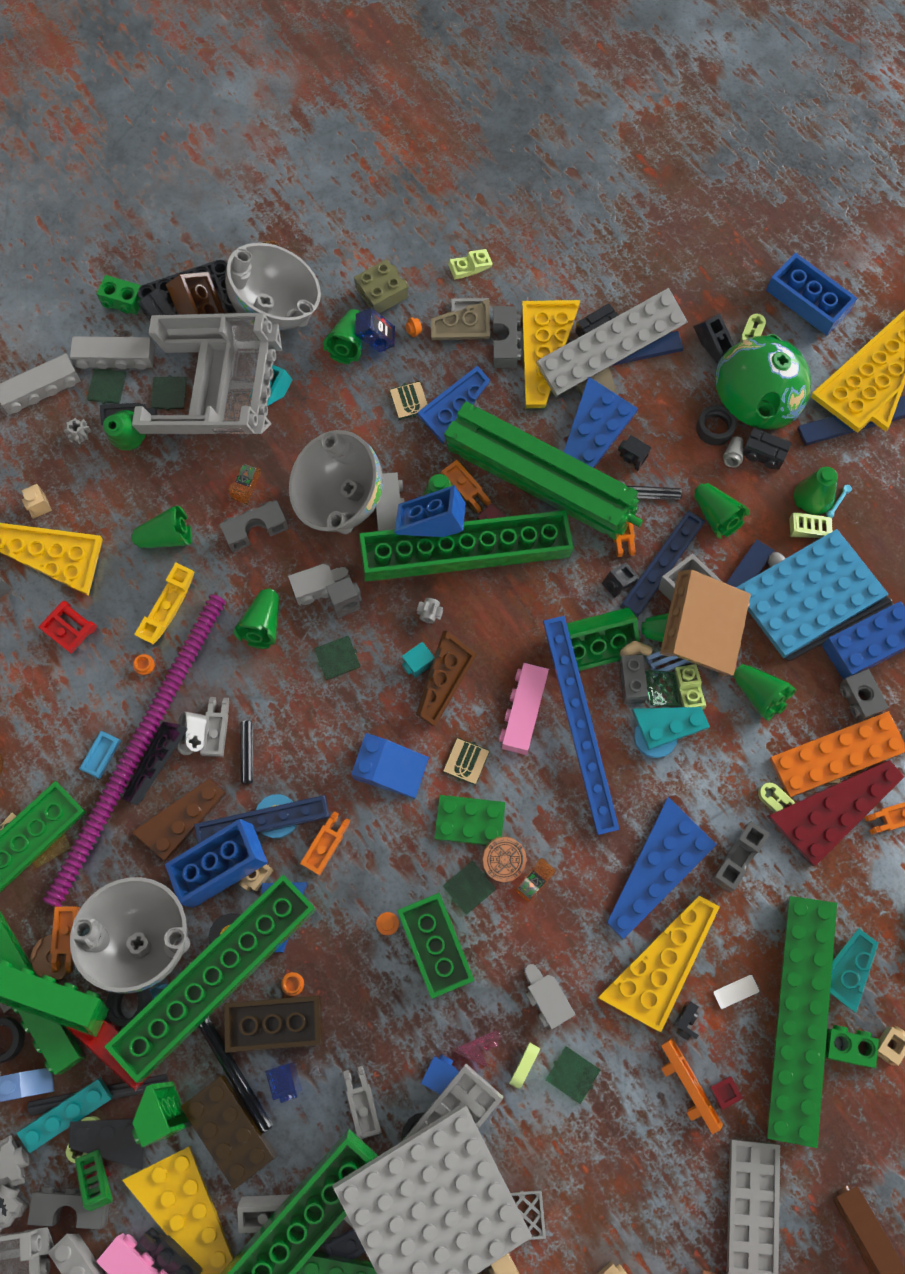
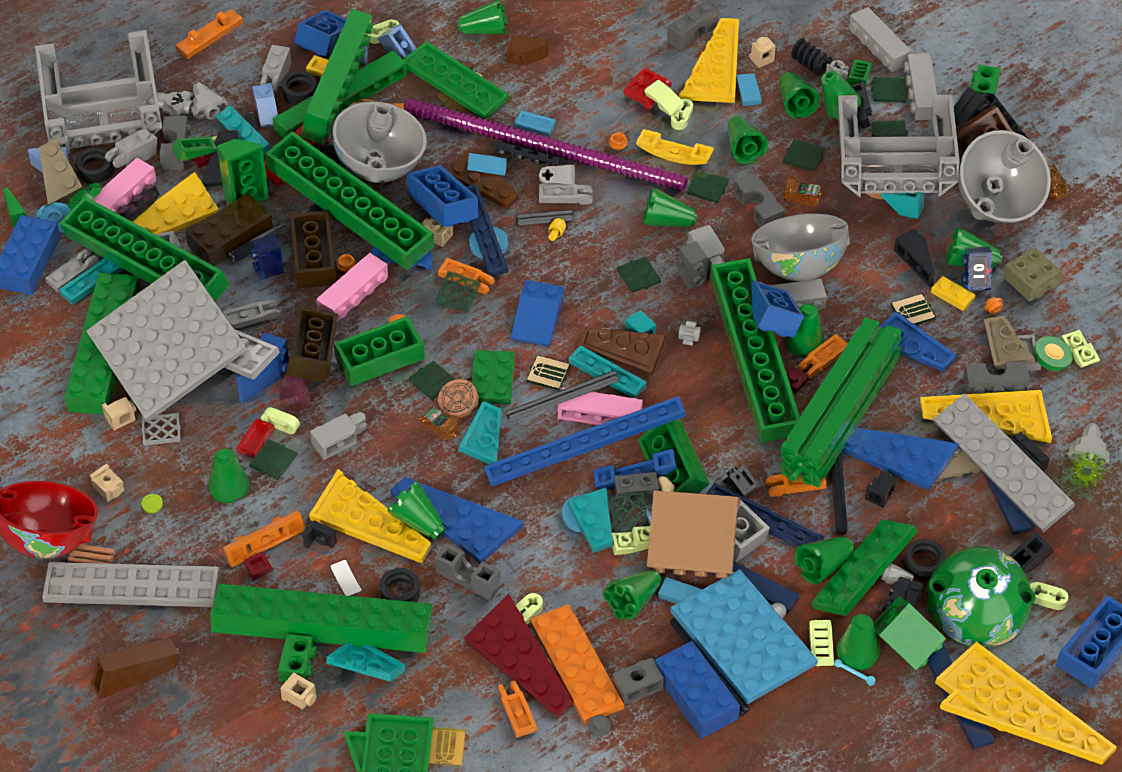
camera: 85 degrees right, 20 degrees down
none -> lime piece [142,494,163,513]
none -> green cone [208,448,250,503]
none -> red tile [237,418,275,459]
none -> dark brown brick [286,306,338,383]
none -> bright pink brick [317,253,388,322]
none -> black tyre [379,568,420,602]
none -> green cone [387,481,446,540]
none -> clear green window [435,271,481,312]
none -> teal wing [458,401,502,464]
none -> dark azure tile [467,153,507,175]
none -> axle [505,371,618,422]
none -> yellow cylinder [548,218,566,241]
none -> teal plate [569,345,646,398]
none -> blue slope [593,449,677,490]
none -> yellowish green slope [644,80,684,115]
none -> dark azure tile [658,577,702,604]
none -> yellowish green beam [671,99,693,130]
none -> clear green piece [687,170,729,203]
none -> dark azure tile [736,73,761,106]
none -> green cone [779,72,820,119]
none -> clear green piece [783,139,825,172]
none -> black piece [791,38,832,75]
none -> green plate [811,519,917,616]
none -> green slope [848,59,873,86]
none -> slope [873,596,946,670]
none -> black slope [894,228,935,287]
none -> yellow plate [931,276,975,311]
none -> tile [1033,336,1073,372]
none -> light grey rock [1068,423,1110,468]
none -> clear neon green gear [1069,452,1106,488]

